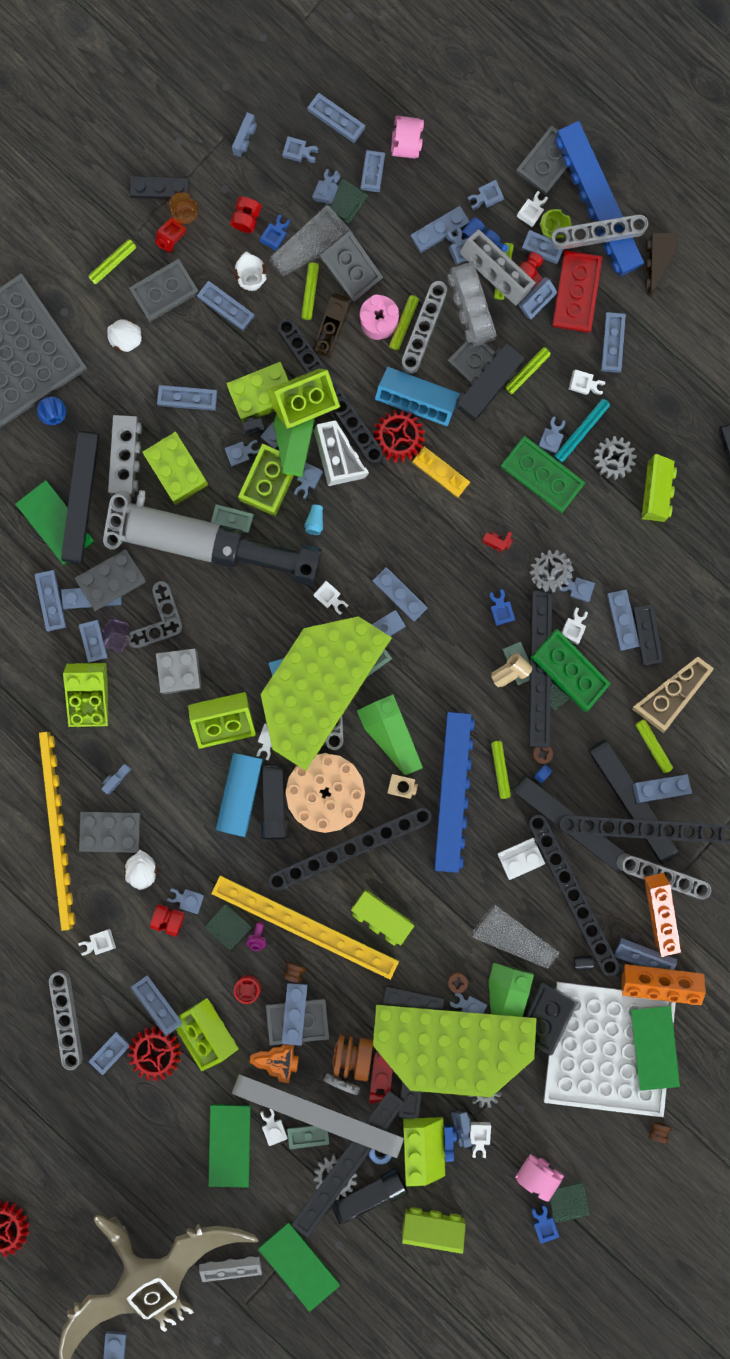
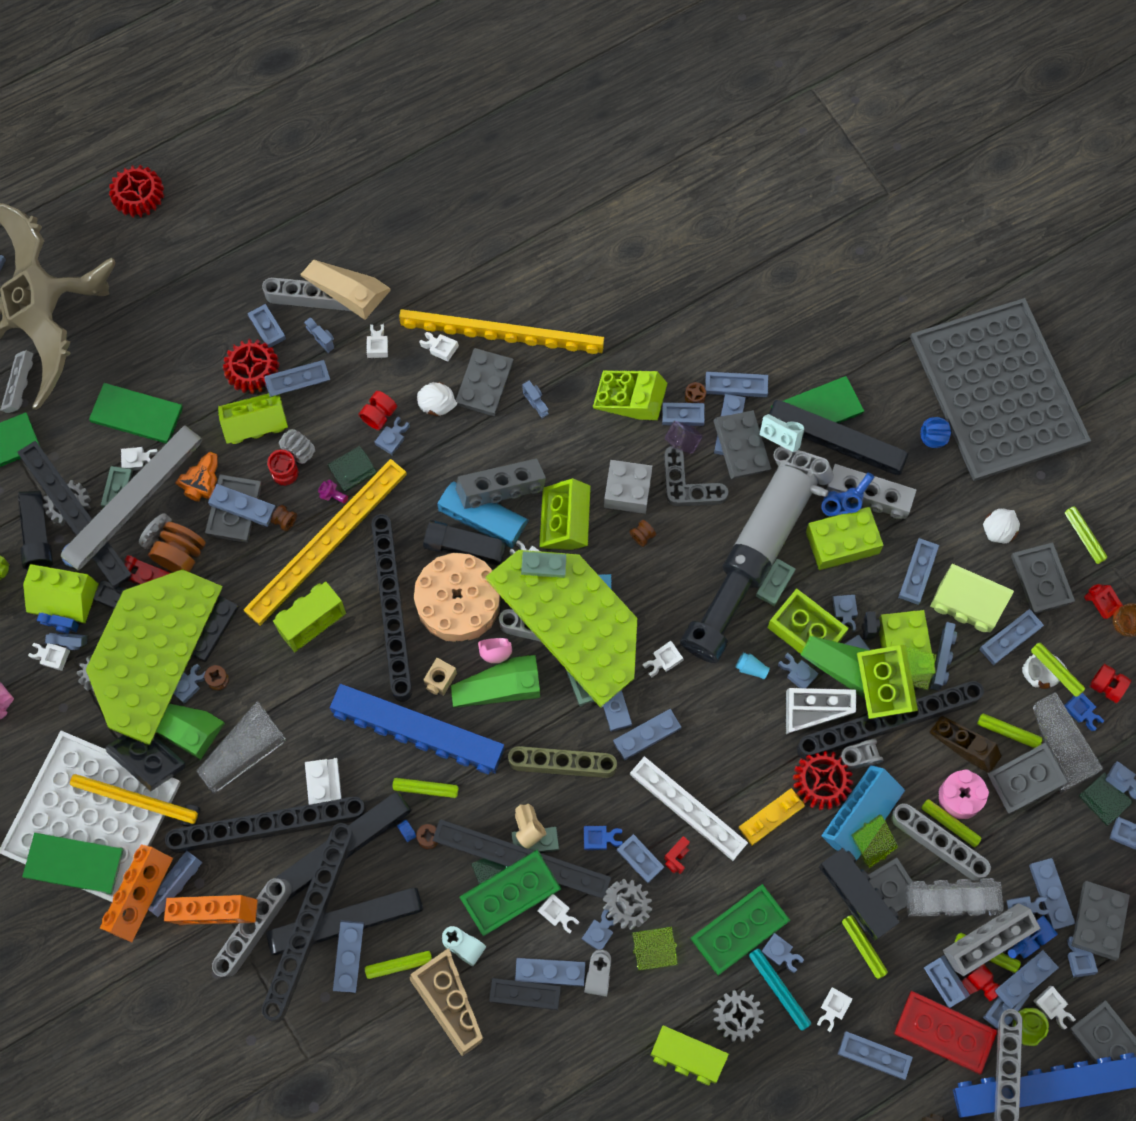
camera: 105 degrees right, 15 degrees down
none -> yellow axle [70,774,198,824]
none -> light grey gear [279,429,315,464]
none -> tan wedge [301,260,391,320]
none -> sand blue plate [304,317,334,353]
none -> white plate [420,332,459,361]
none -> light aqua piece [442,926,486,966]
none -> dark grey brick [456,458,546,509]
none -> bright pink hair [478,638,512,663]
none -> olive beam [508,747,617,778]
none -> sand green plate [521,551,566,578]
none -> light grey piece [584,949,611,997]
none -> sand blue plate [617,834,664,884]
none -> reddish brown wheel [630,520,656,547]
none -> white plate [630,756,748,861]
none -> clear neon green piece [632,927,678,971]
none -> reddish brown wheel [684,382,706,403]
none -> light aqua plate [760,414,804,452]
none -> blue beam [822,473,875,516]
none -> light grey piece [838,739,883,771]
none -> clear neon green piece [851,815,898,868]
none -> clear neon green piece [906,647,936,690]
none -> yellowish green slope [930,564,1014,633]
none -> sand blue plate [930,622,957,691]
none -> sand blue plate [995,950,1059,1009]
none -> lime axle [1031,642,1085,697]
none -> dark grey plate [1071,881,1130,961]

